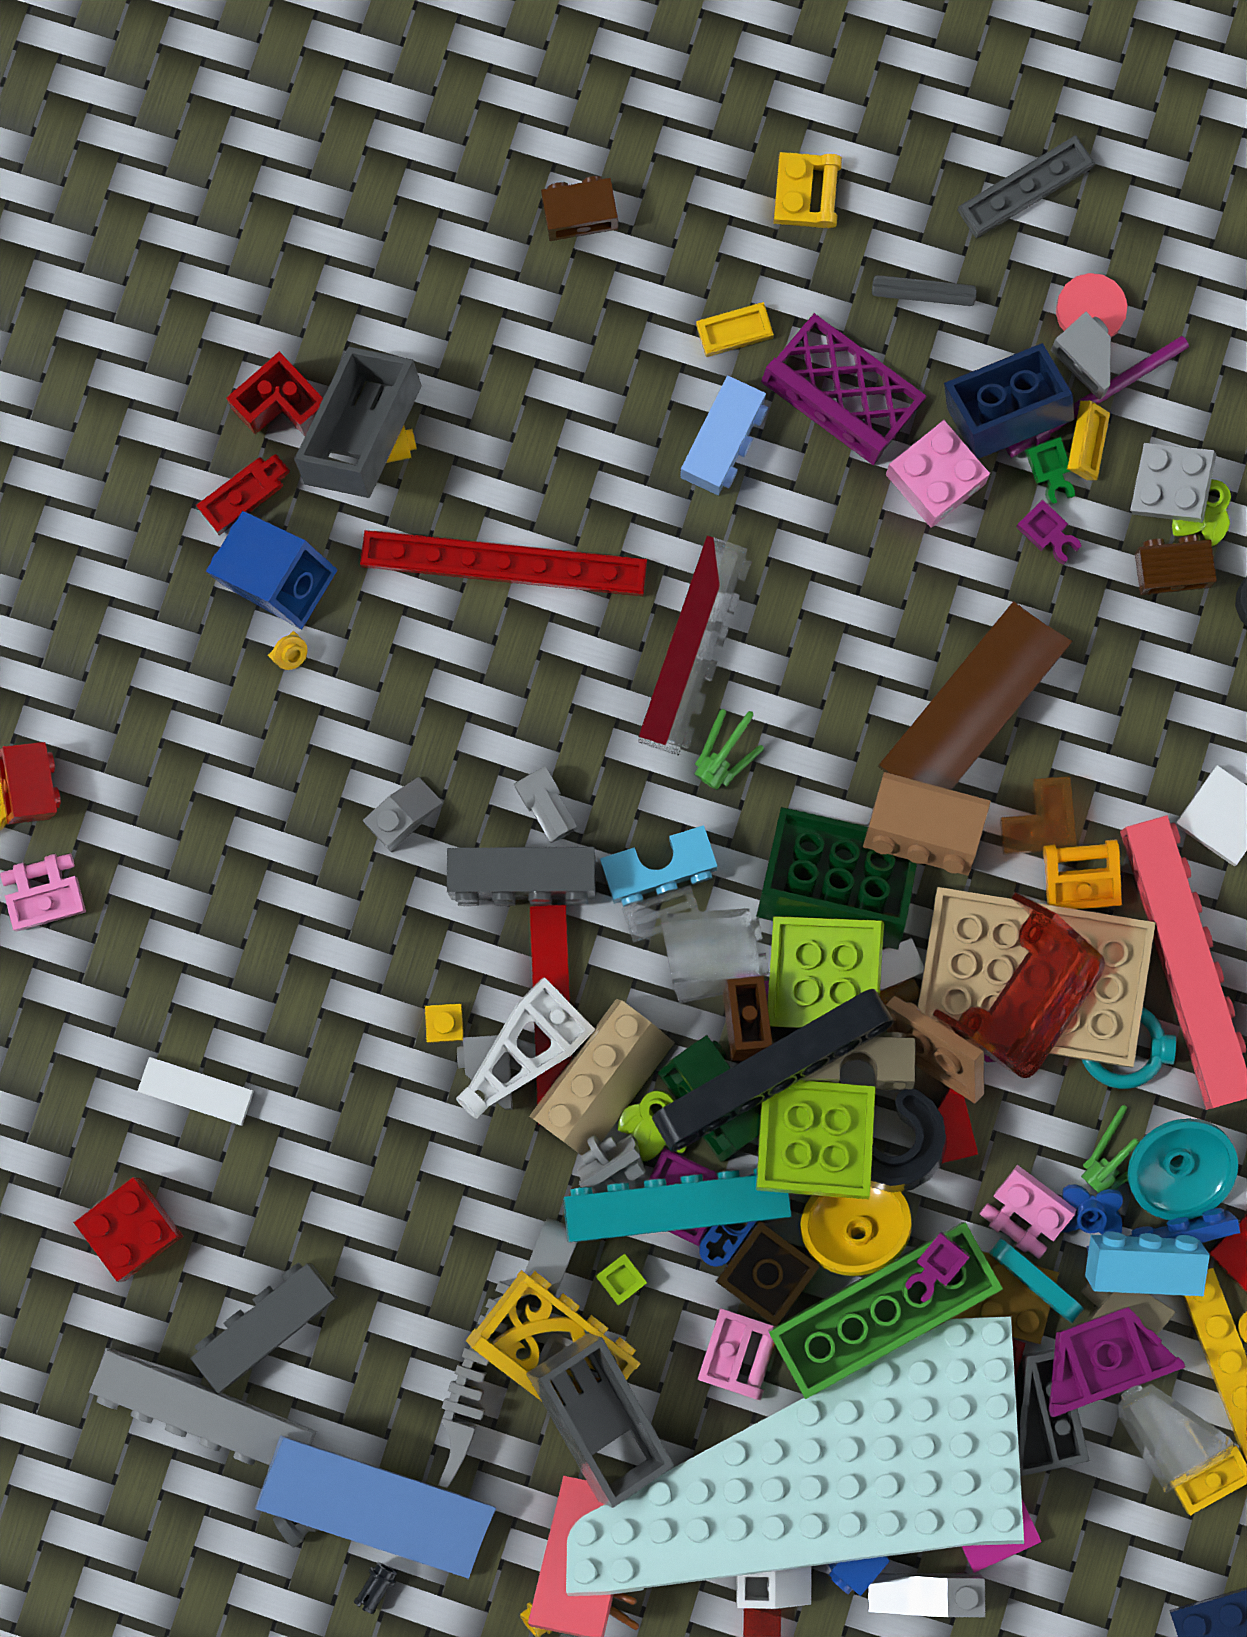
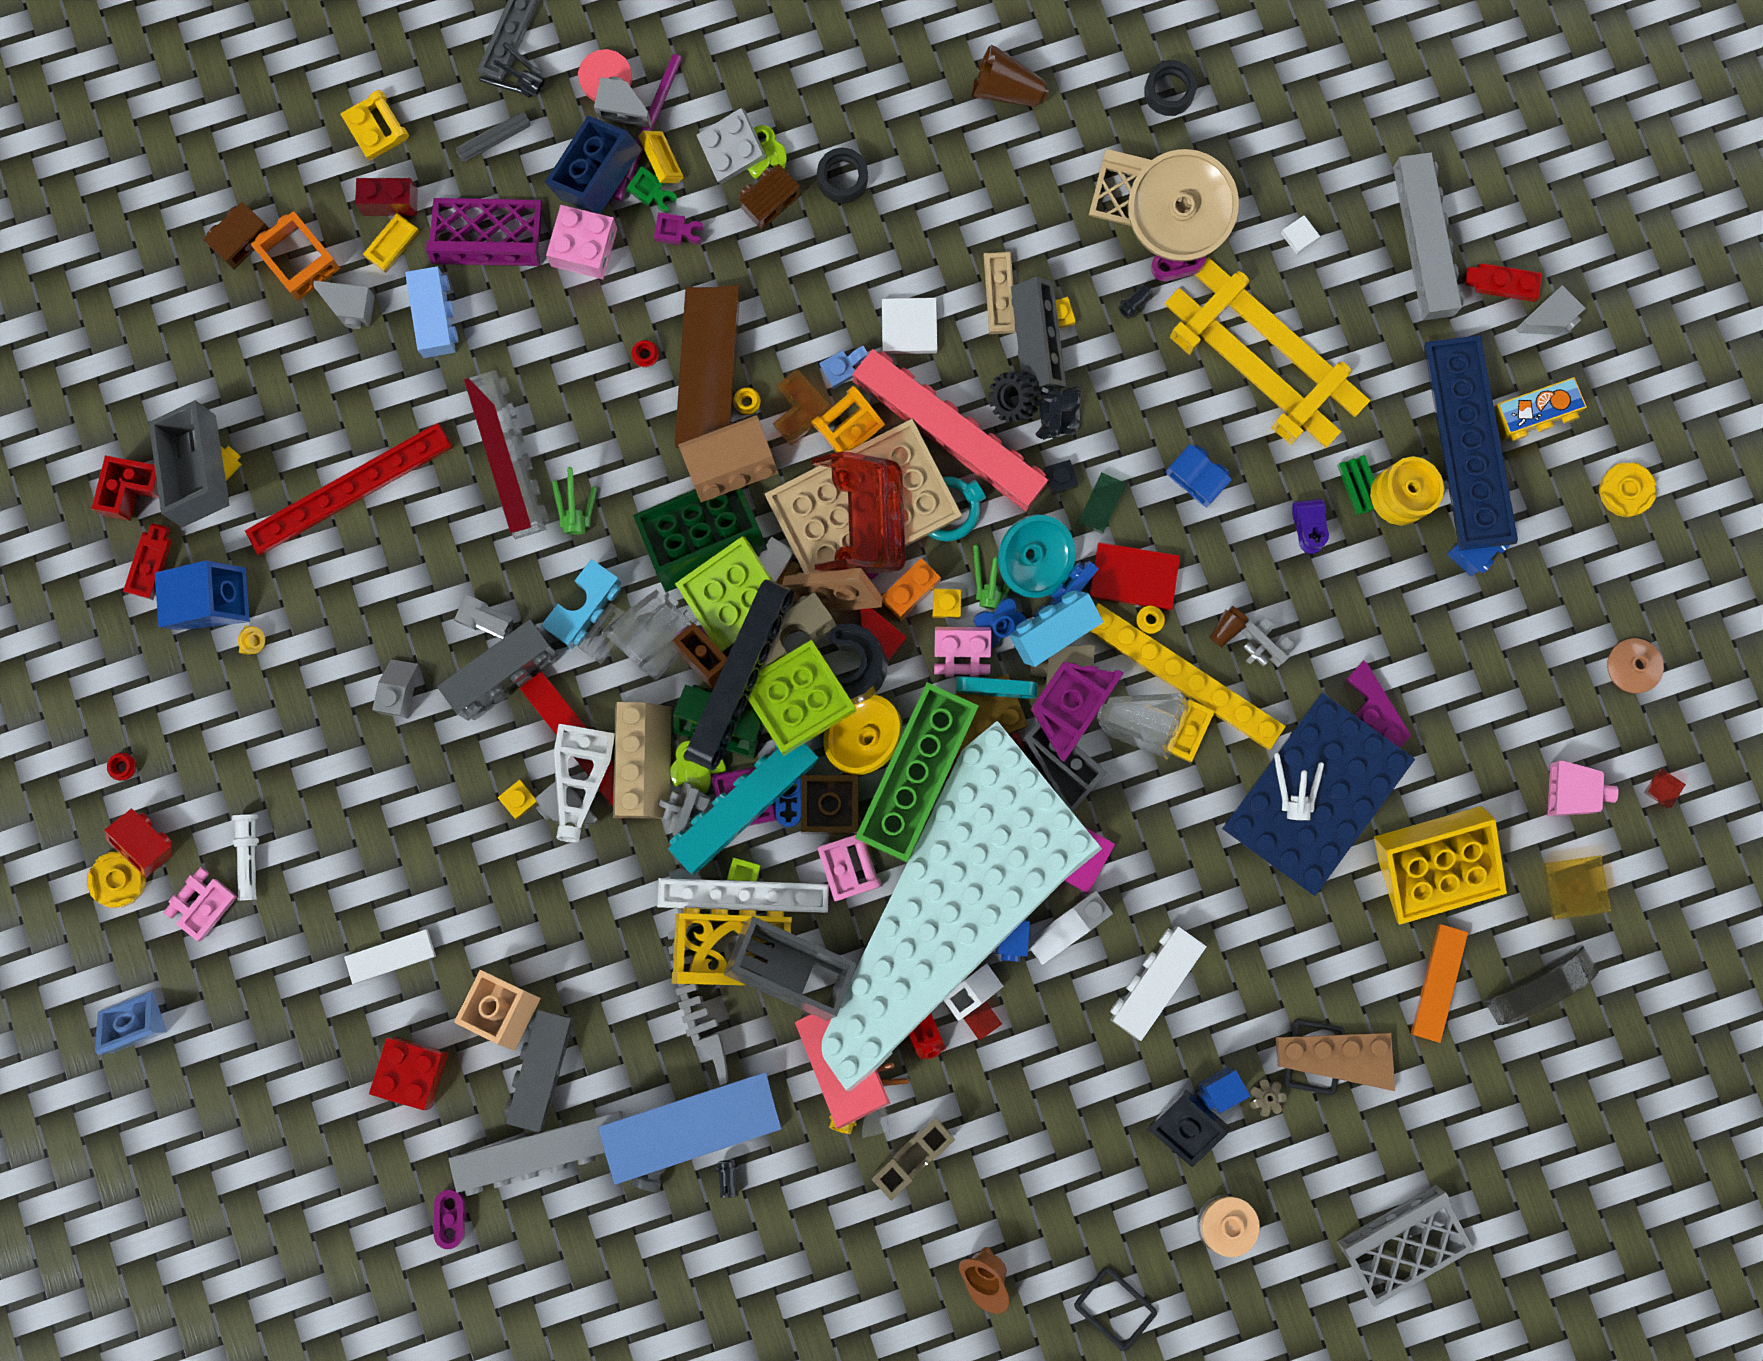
camera: 40 degrees left, 0 degrees up
magenta plate [905,1232,971,1302] -> none
none -> red plate [107,753,136,781]
none -> white pin [232,814,259,901]
none -> orange window [251,211,340,301]
none -> light grey slope [313,281,375,329]
none -> dark red brick [355,178,418,216]
none -> magenta plate [434,1189,465,1249]
none -> light nougat brick [454,970,541,1051]
none -> black plant [479,42,545,98]
none -> red plate [631,340,659,368]
none -> white tile [657,878,829,913]
none -> yellow plate [733,388,761,415]
none -> medium blue plate [819,346,868,389]
none -> orange brick [882,558,941,622]
none -> red bracket [909,1013,946,1060]
none -> yellow plate [932,589,961,619]

